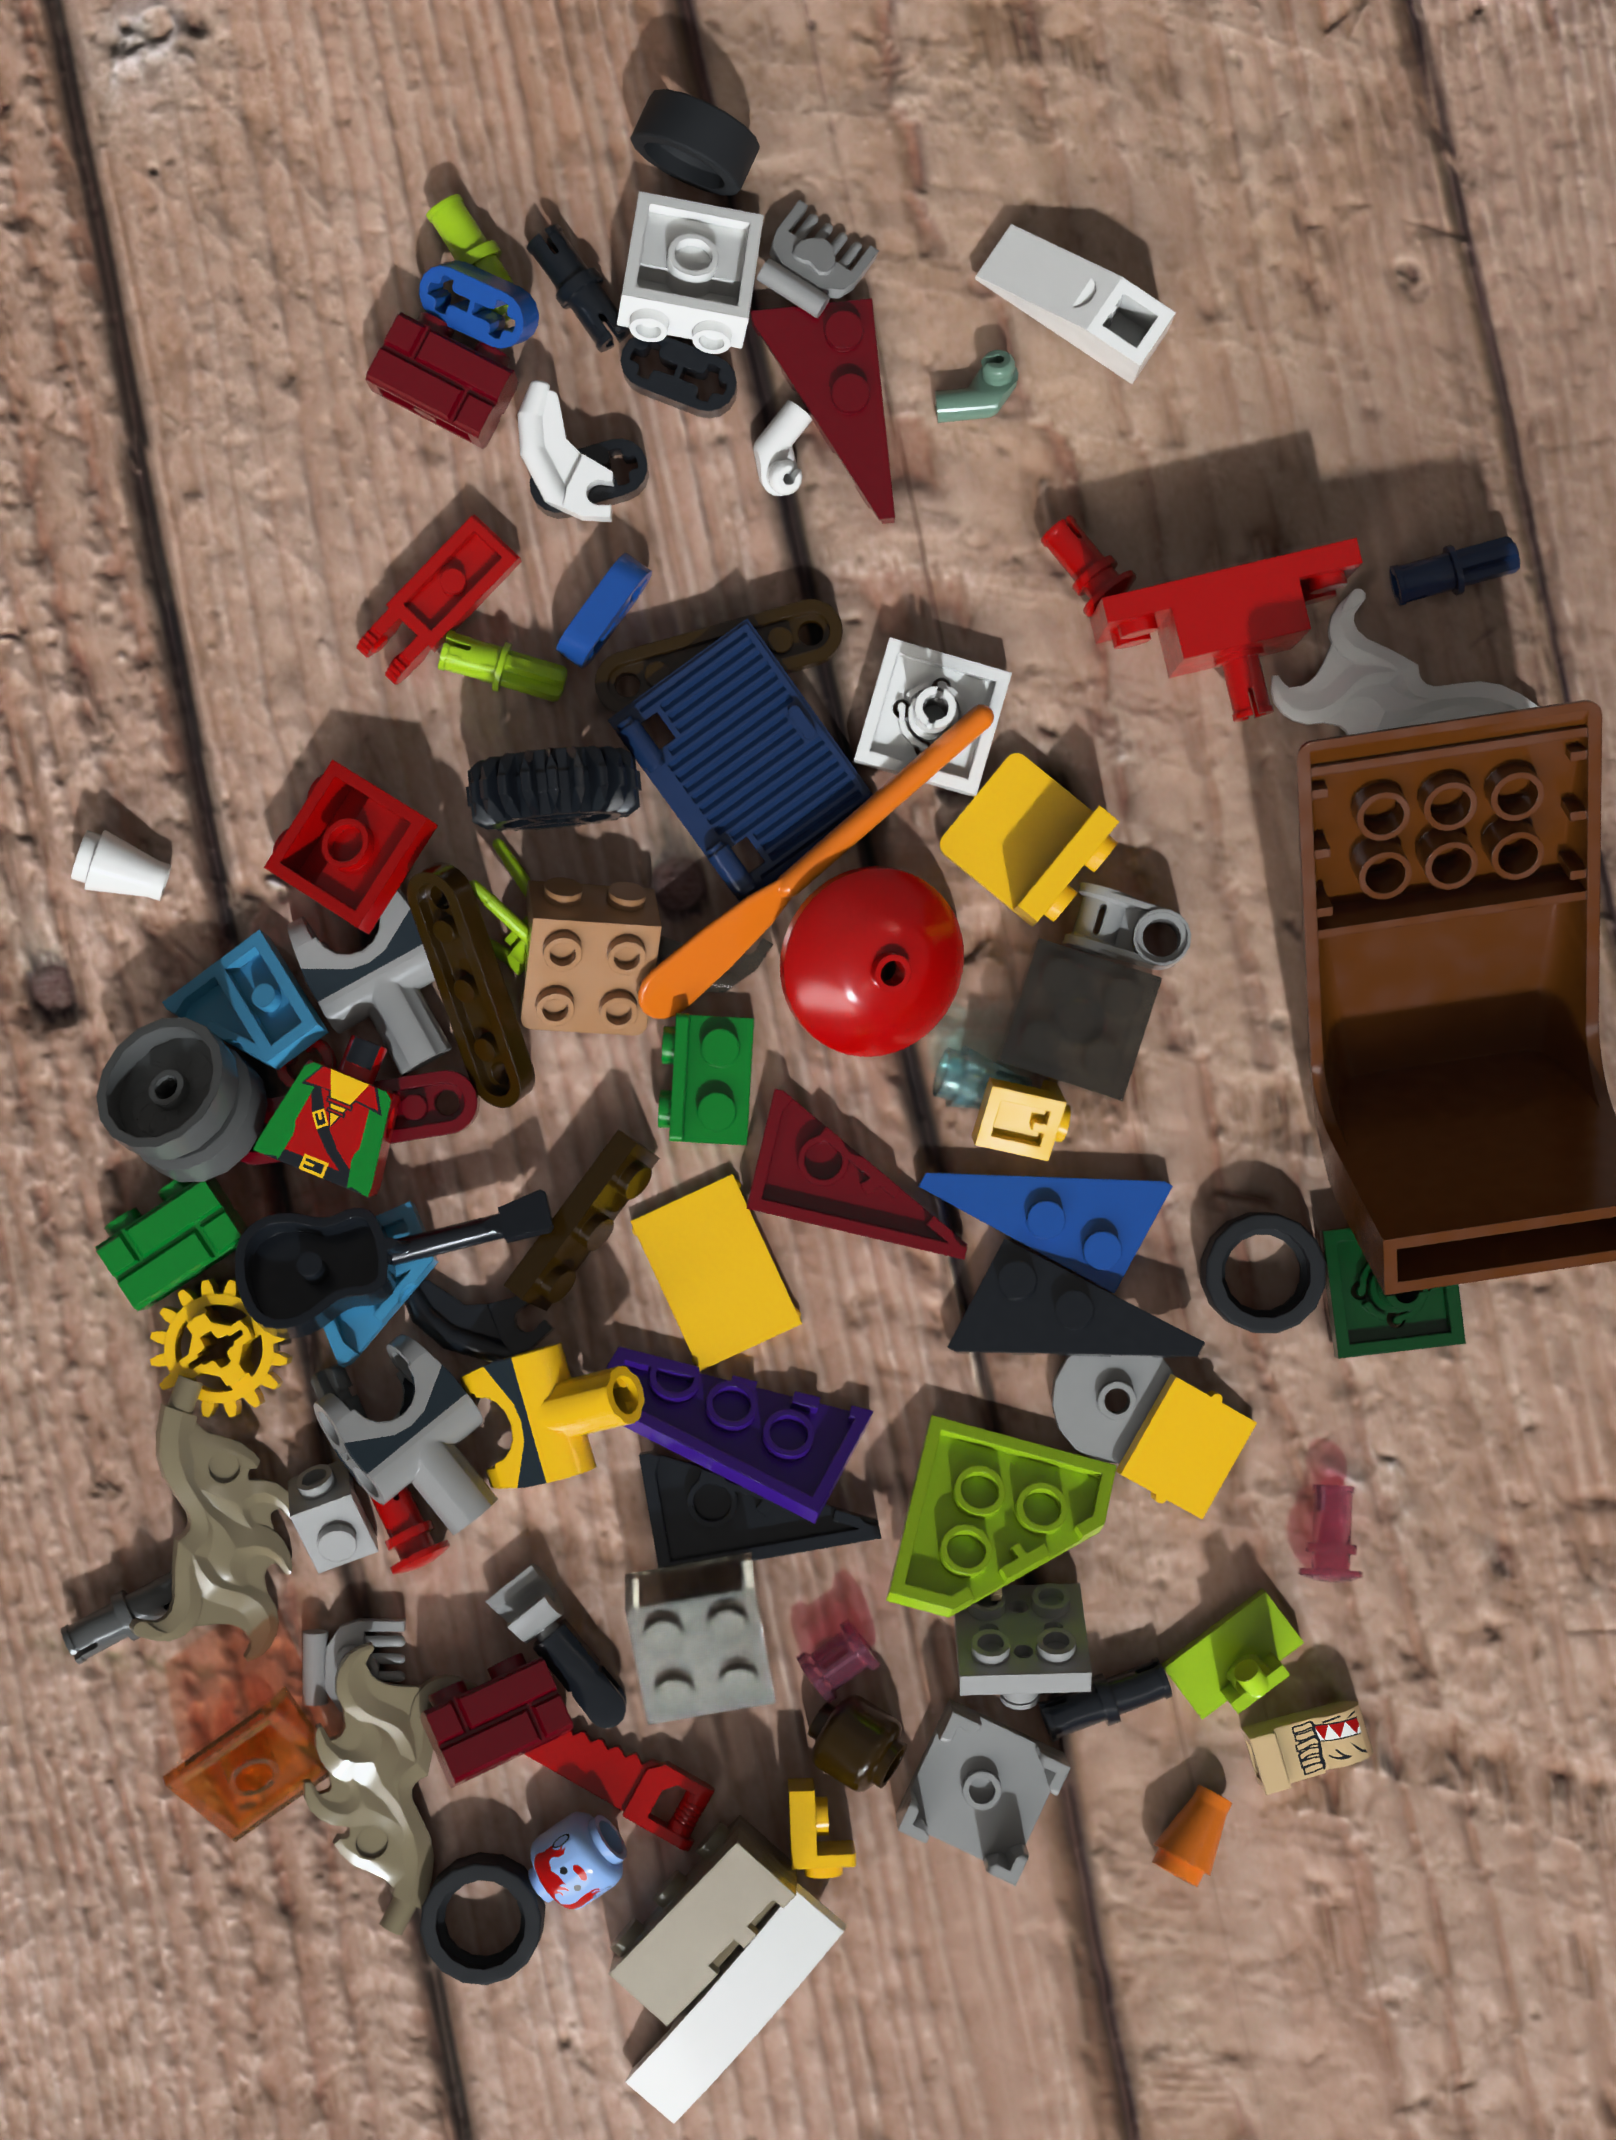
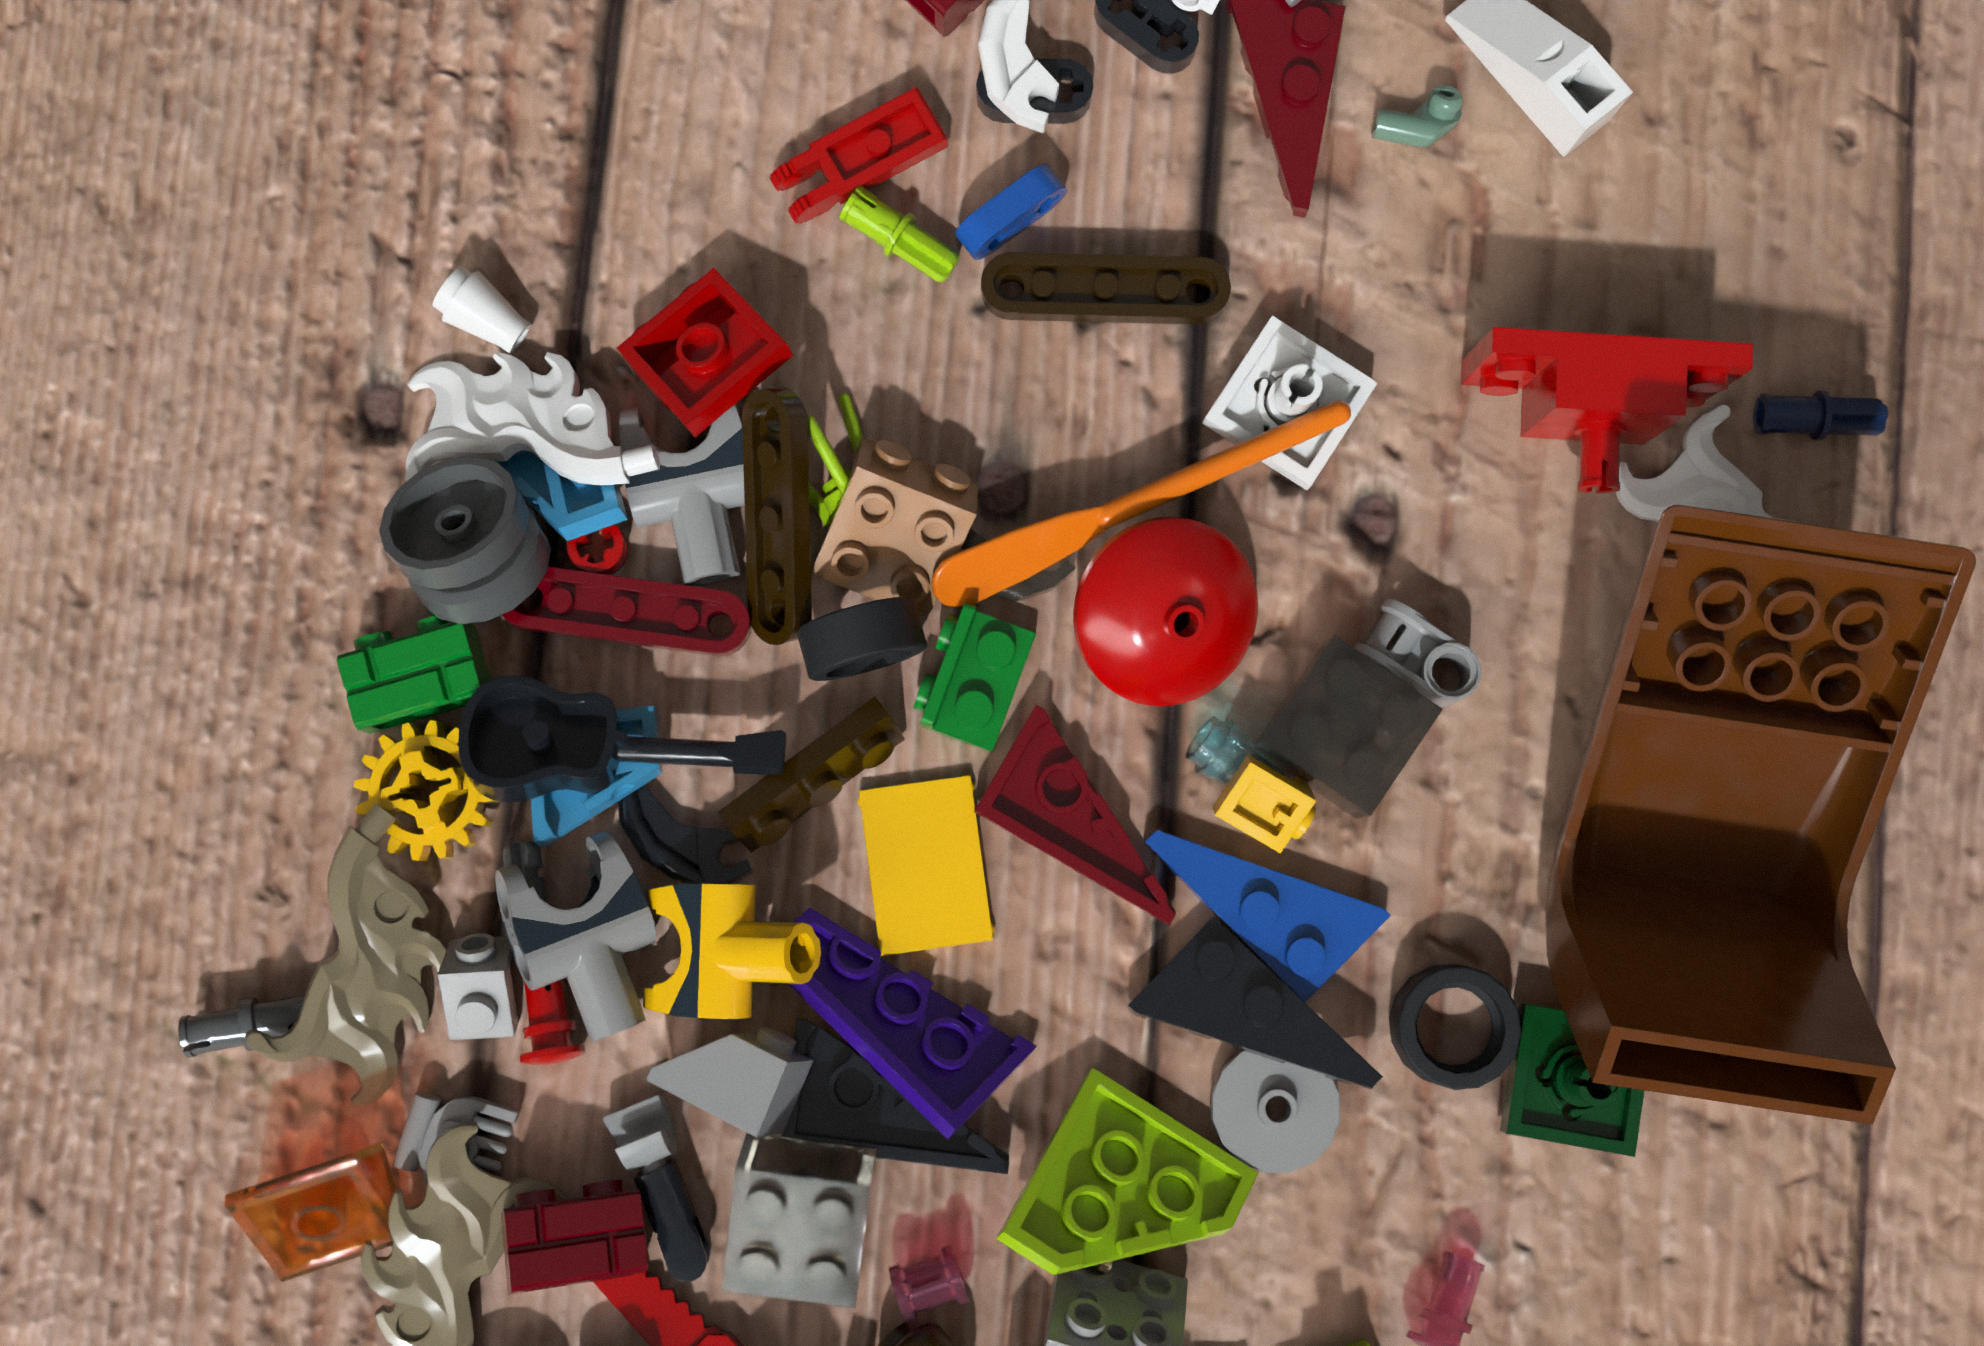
camera: 10 degrees right, 5 degrees down
torso [253,1034,400,1197] -> none
black gear [466,745,642,831] -> none
dark blue window [608,618,873,902] -> none
white arm [753,400,812,496] -> none
yellow bracket [939,753,1120,927] -> none
red pin [1041,515,1136,617] -> none
yellow piece [1116,1374,1257,1519] -> none
none -> white piece [405,352,660,485]
none -> light grey slope [646,1027,814,1138]
none -> black tyre [797,597,927,681]

